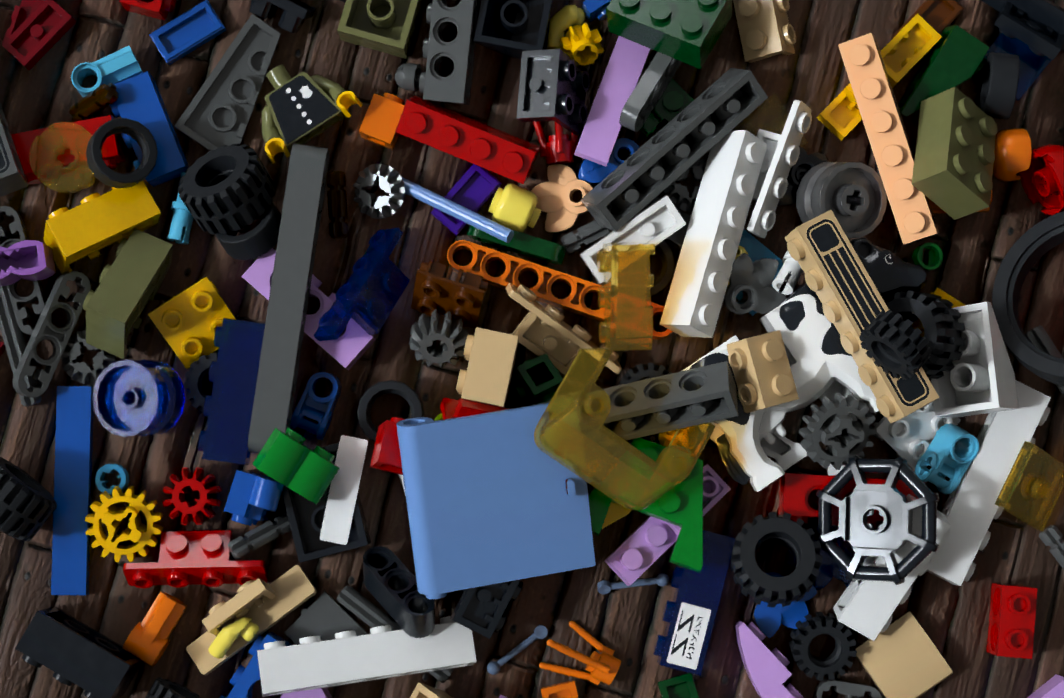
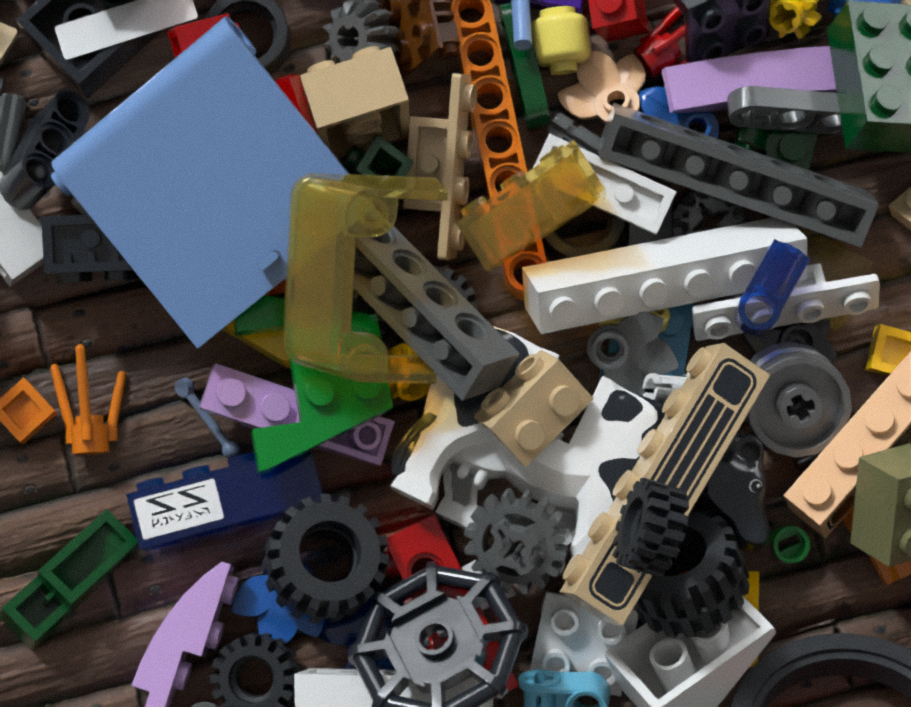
camera: 60 degrees right, 5 degrees down
sand blue hinge [487,625,548,675] -> none
none -> clear blue piece [734,239,810,335]

